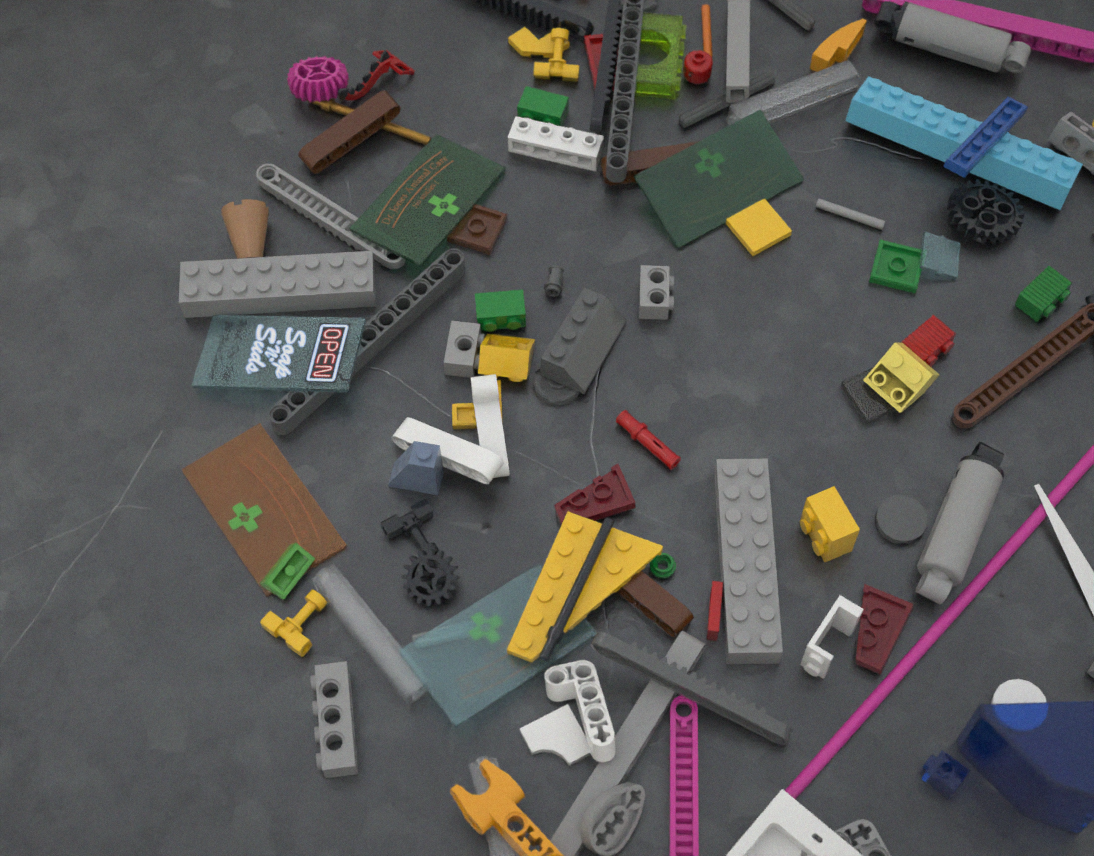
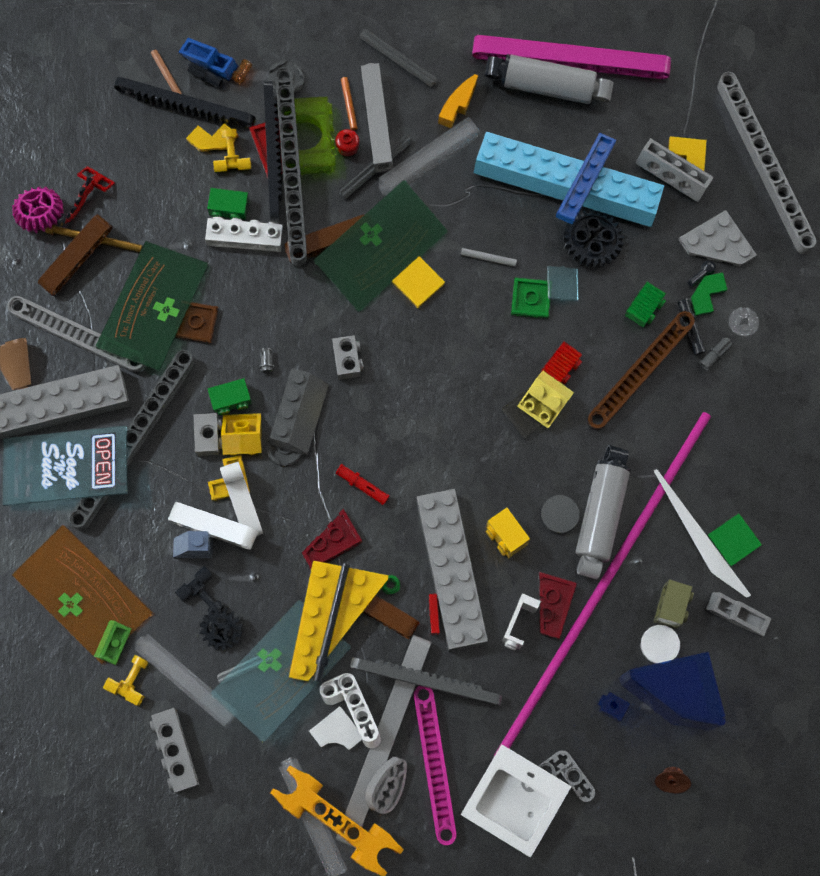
camera: 15 degrees left, 15 degrees up
none -> olive brick [654,580,694,629]

